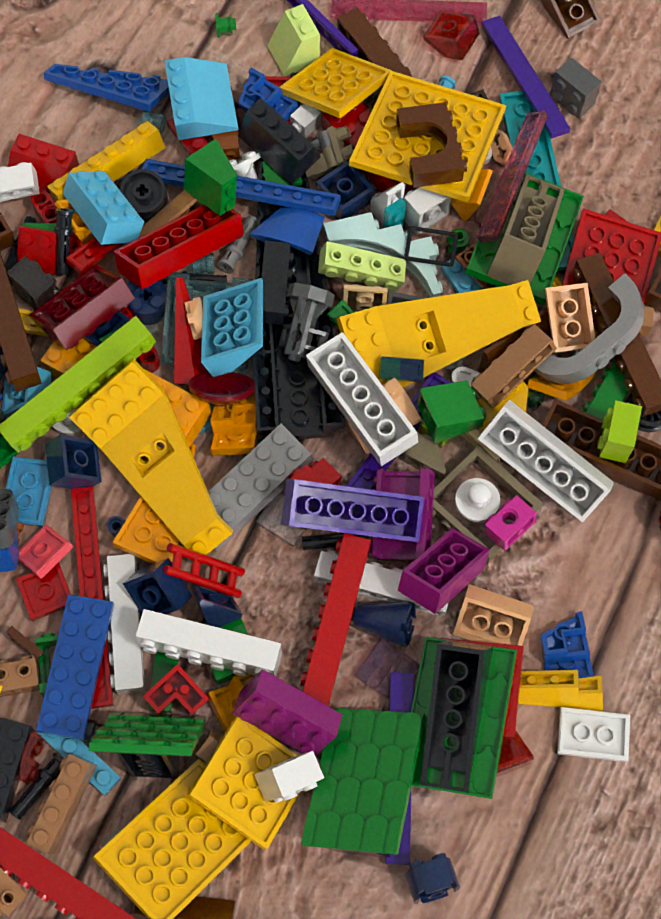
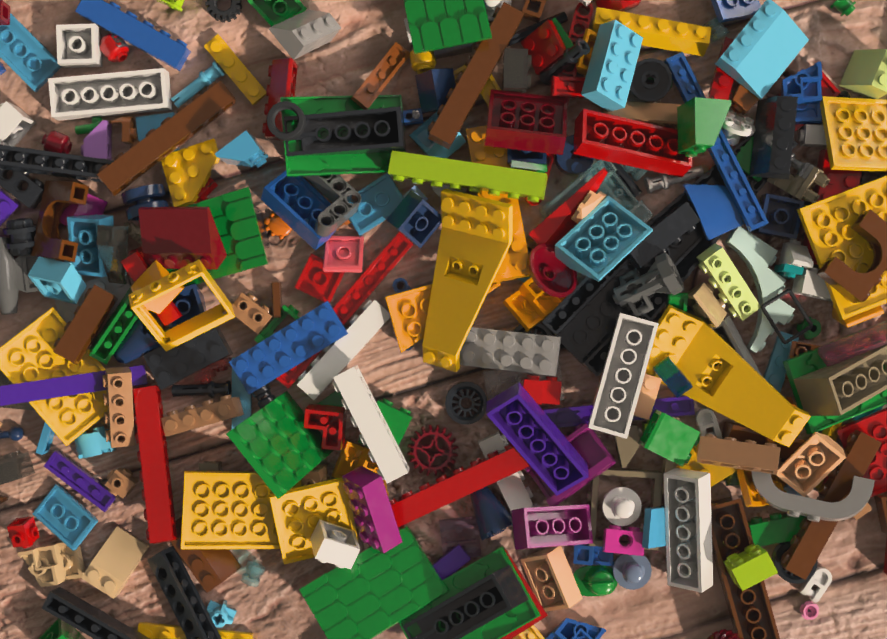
camera: 50 degrees right, 20 degrees up
dark blue brick [123,558,192,614] -> none
red bar [163,543,245,598] -> none
dark blue slope [191,583,243,628] -> none
none -> clear light blue wheel [240,561,266,587]
none -> dark red gear [407,424,459,476]
none -> black wheel [445,381,487,425]
none -> blue slope [573,544,614,566]
none -> green piece [573,565,617,597]
none -> sand blue plate [613,554,652,590]
none -> dark azure tile [642,506,666,549]

